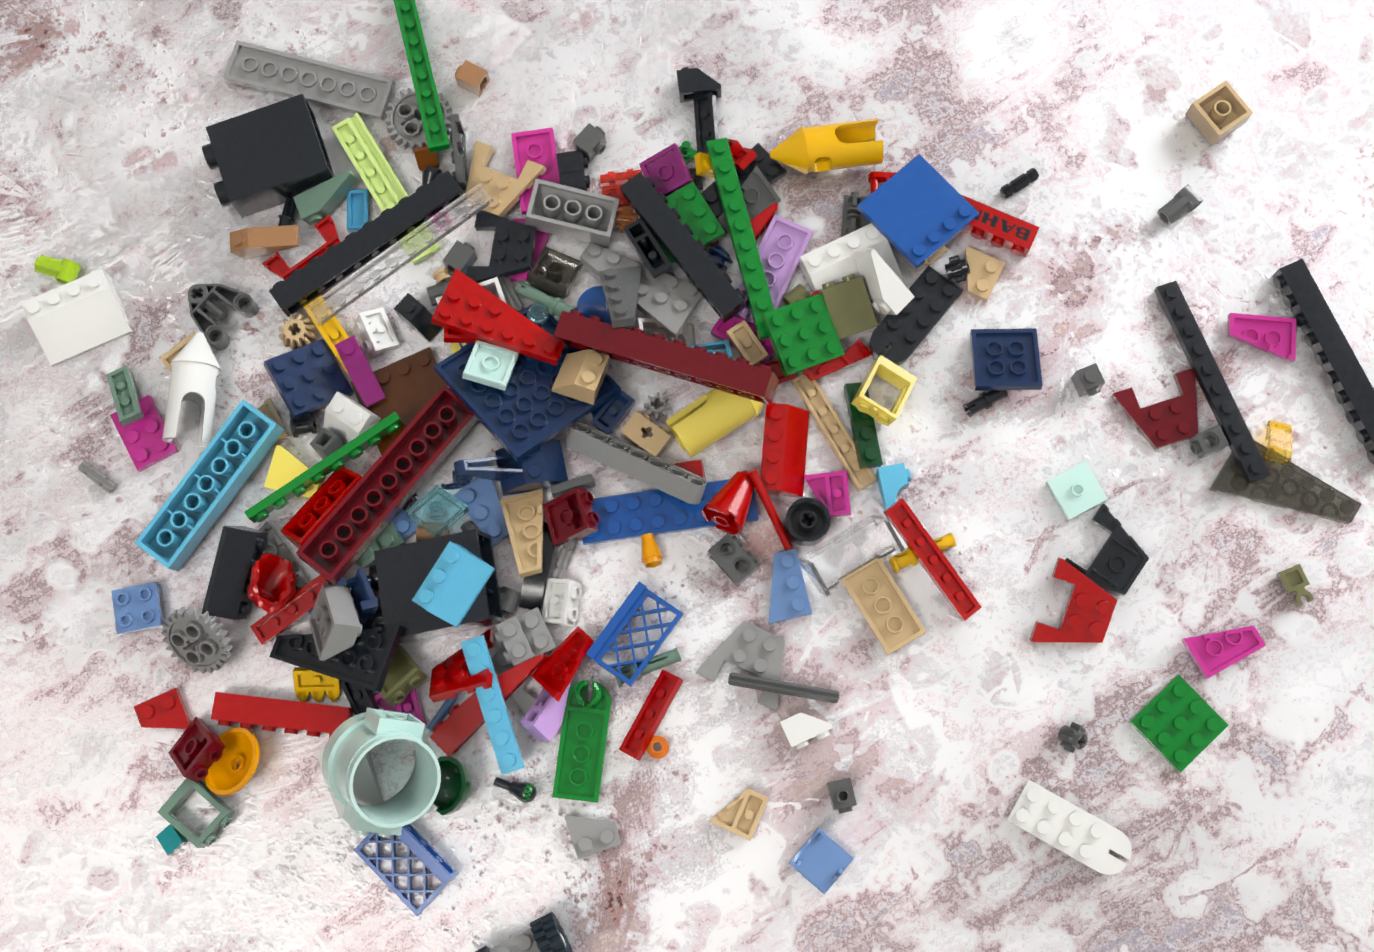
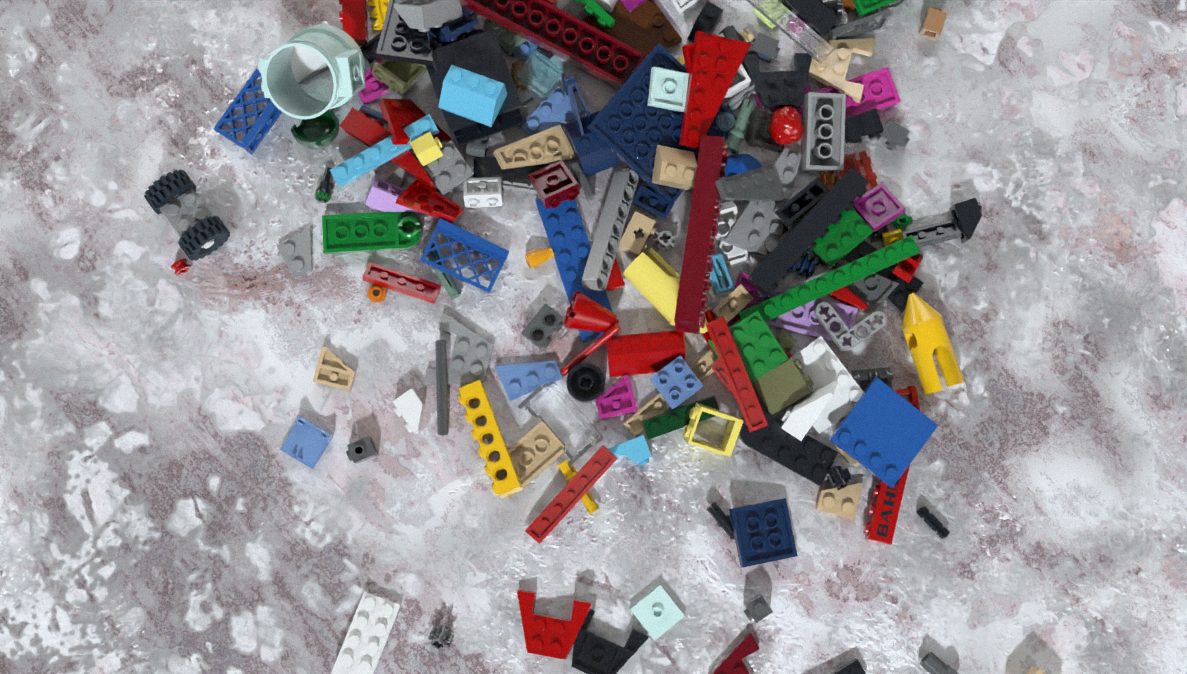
camera: 75 degrees right, 5 degrees up
none -> light yellow brick [410,132,443,166]
none -> yellow brick [458,380,524,498]
none -> medium blue piece [649,355,703,410]
none -> red plate [705,316,768,432]
none -> red hair [770,106,804,145]
none -> light grey beam [814,302,887,351]

